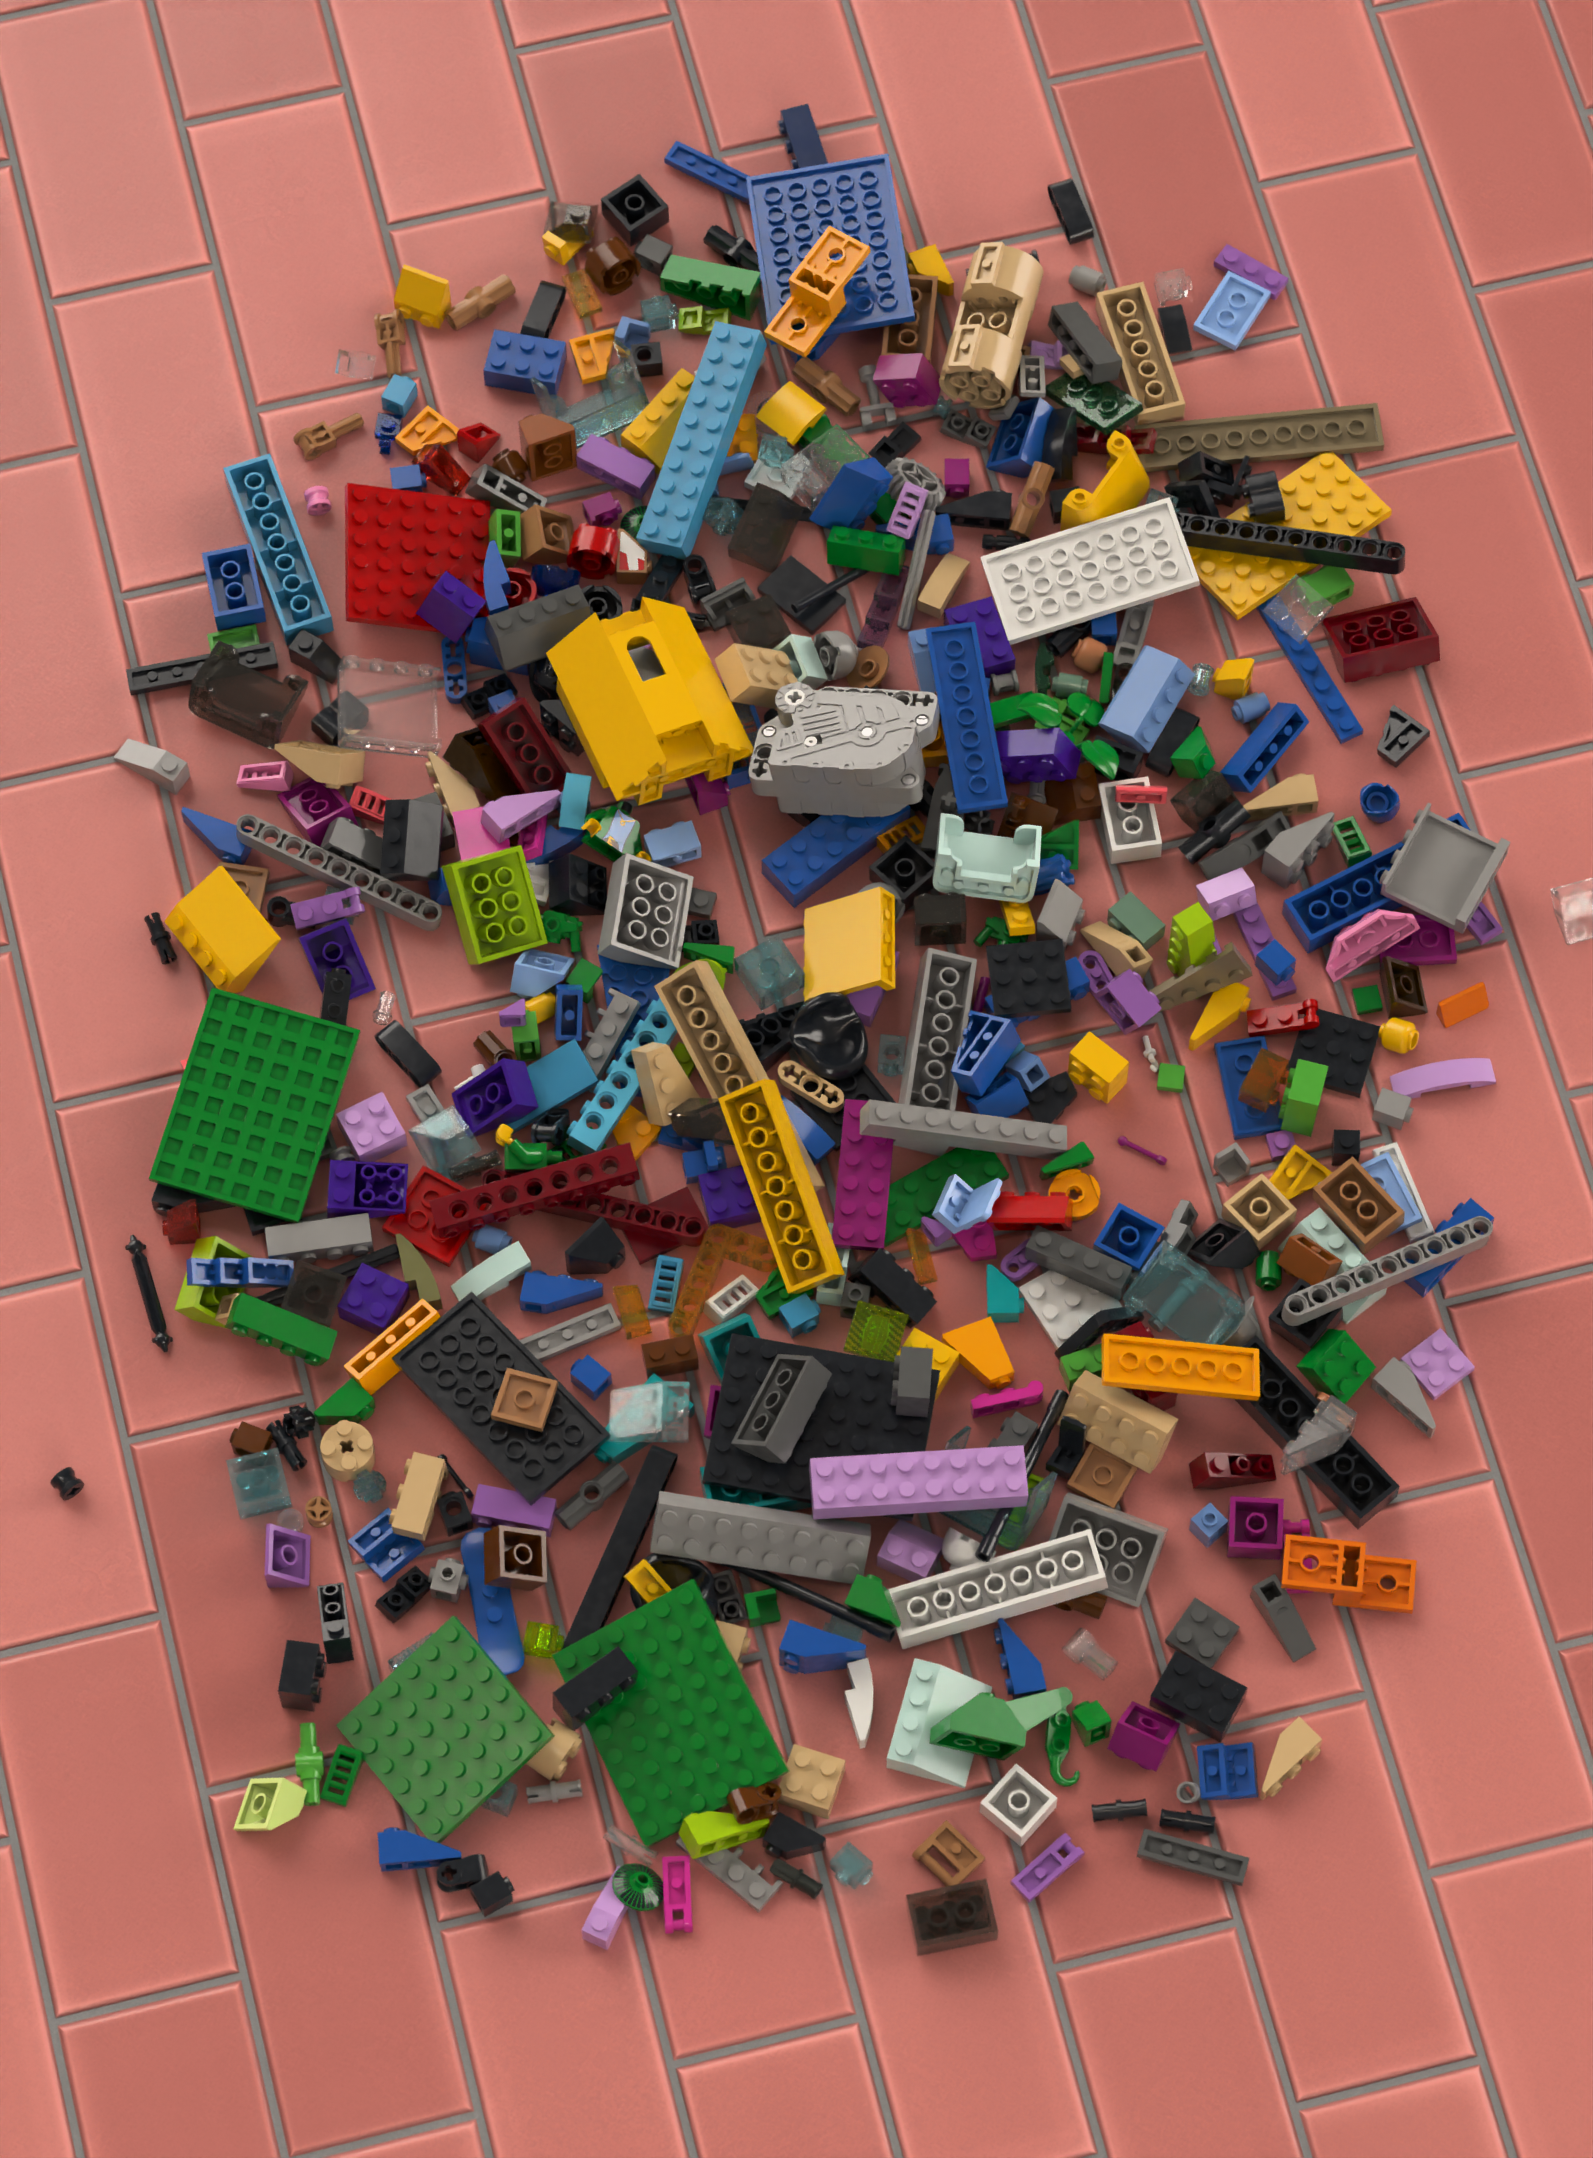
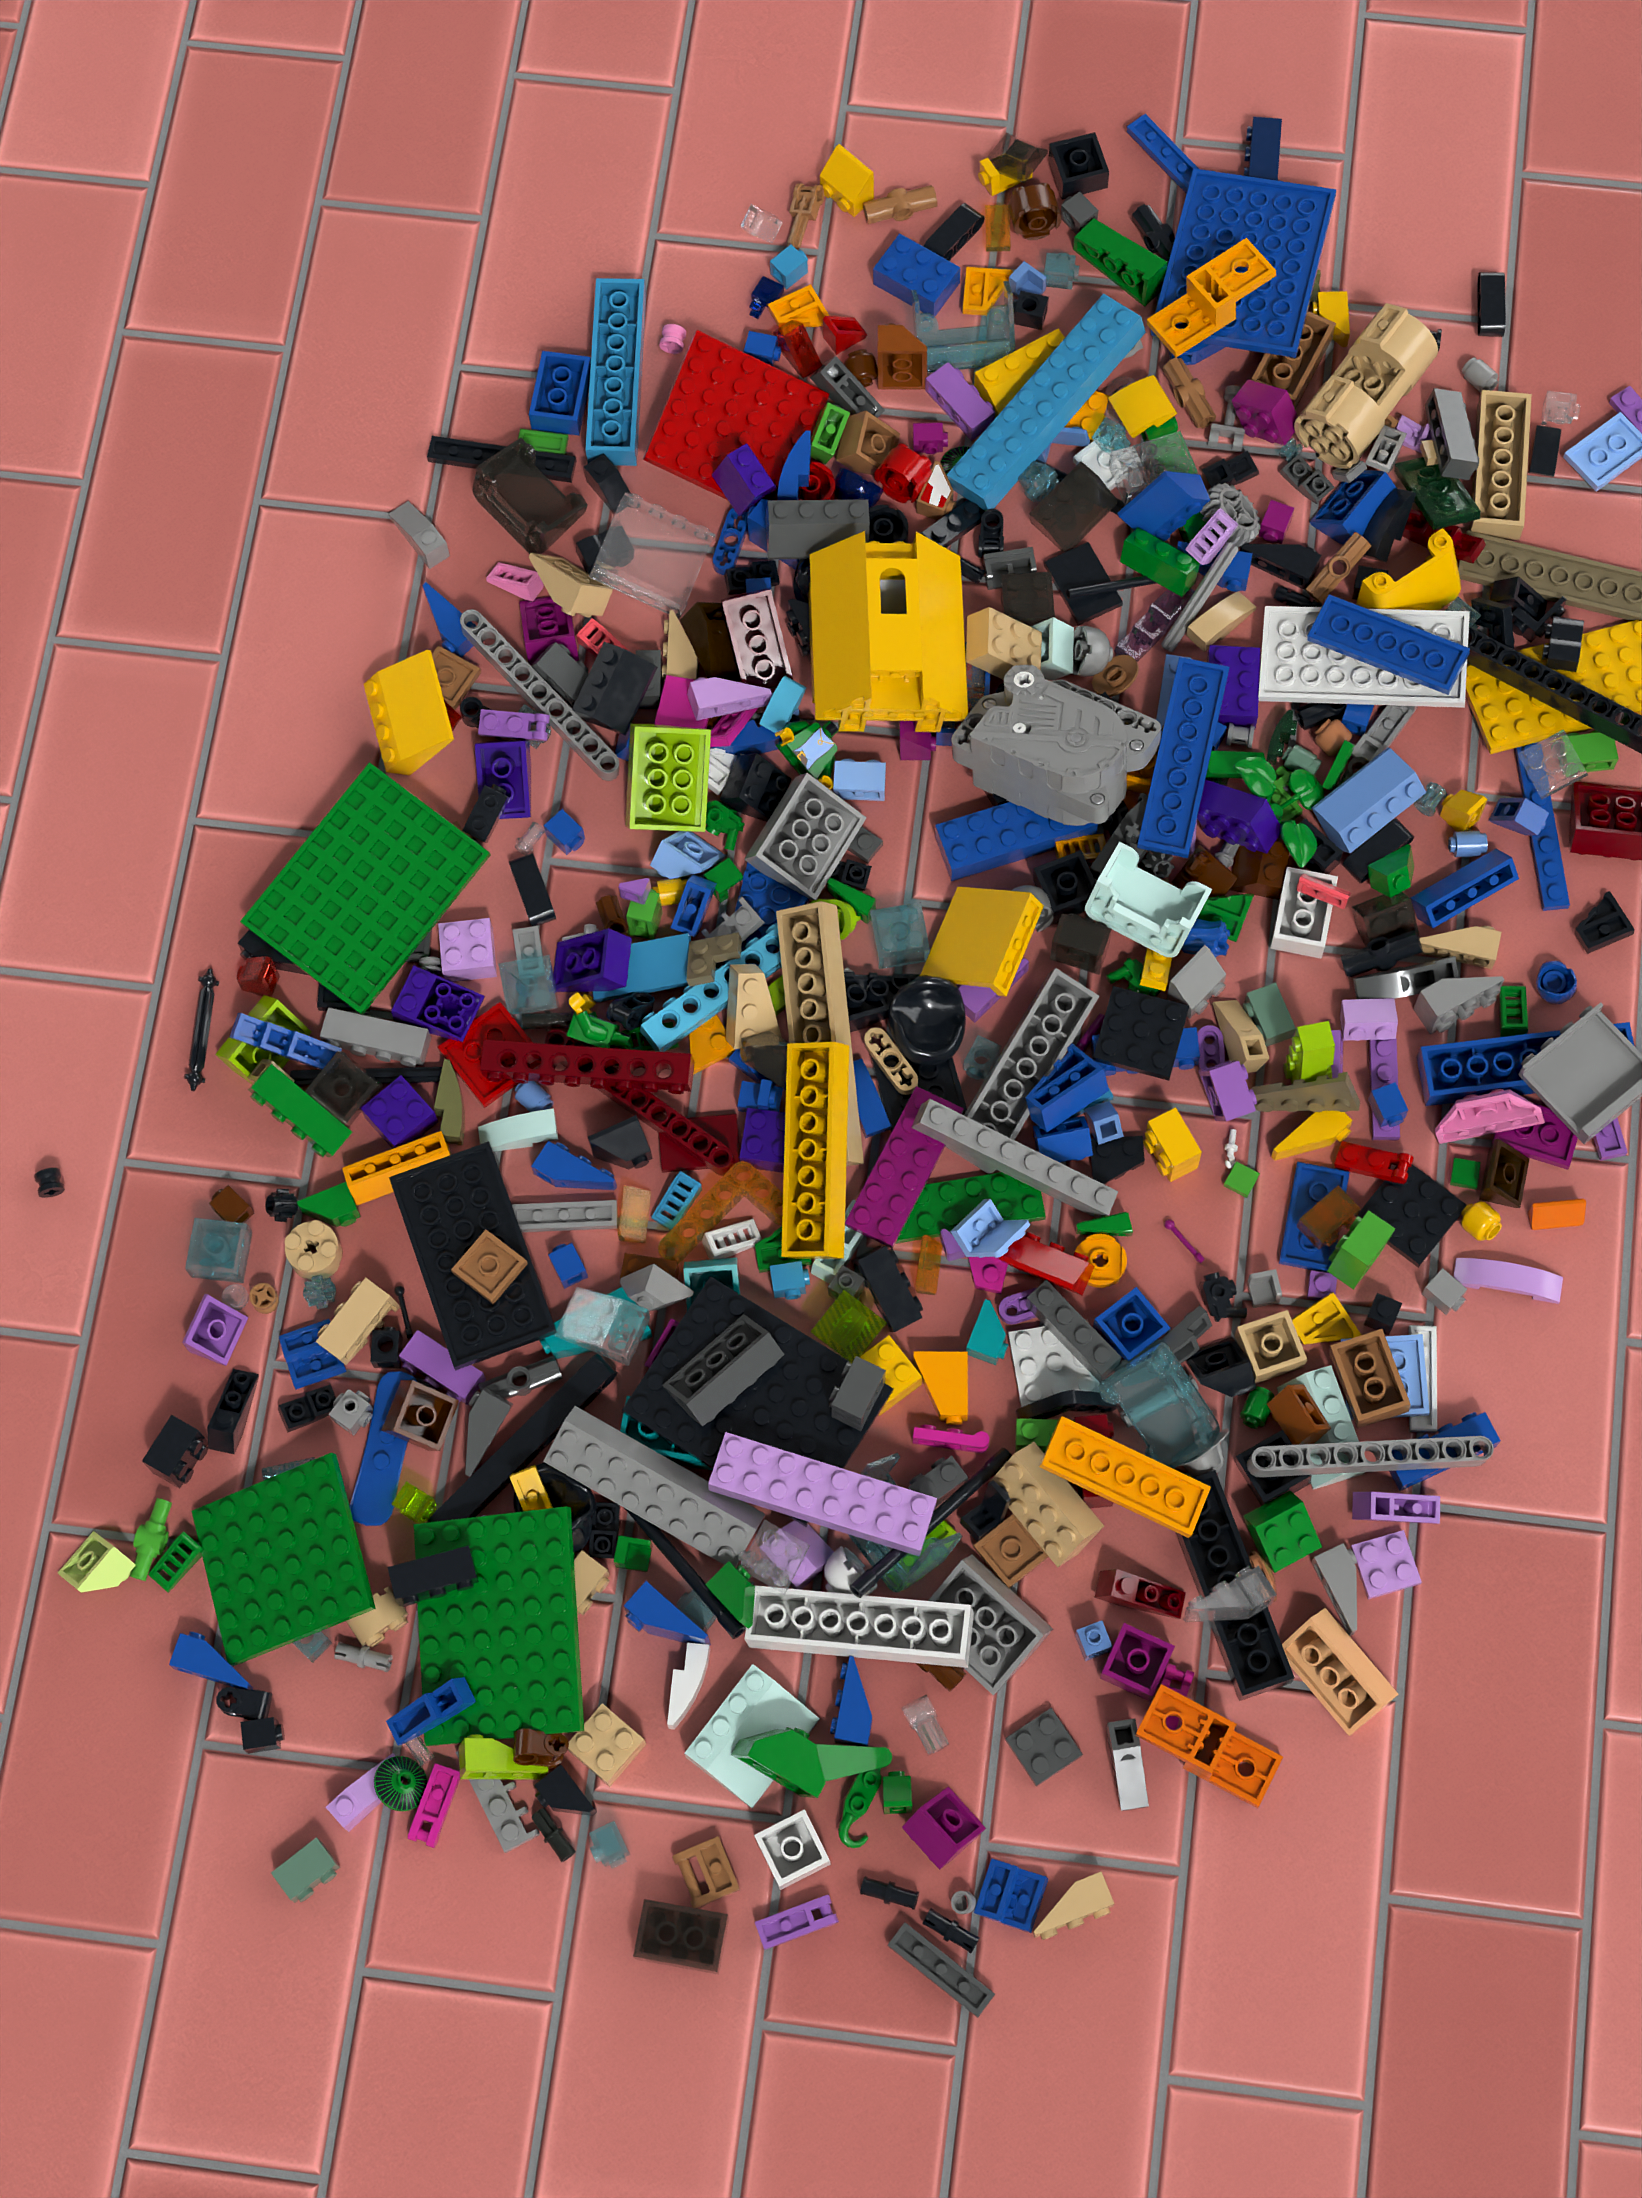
camera: 25 degrees right, 5 degrees up
black pin [144,912,177,964] -> none
black pin [266,1420,307,1471] -> none
medium nougat connector [293,413,364,461] -> none
lime slope [678,306,731,335] -> none
black brick [1149,1651,1248,1743] -> none
none -> sand green brick [271,1837,340,1903]
none -> blue slope [386,1677,476,1746]
none -> dark grey slope [465,1388,513,1477]
none -> blue brick [543,809,585,855]
none -> light grey slope [620,1264,694,1311]
none -> dark tan plate [686,932,742,986]
none -> clear hinge [738,1520,810,1595]
none -> black piece [1199,1272,1247,1322]
none -> light nougat slope [1282,1608,1399,1736]
none -> blue plate [1307,594,1470,695]
none -> medium lavender slope [1352,1492,1440,1524]
none -> blue slope [1488,798,1549,835]

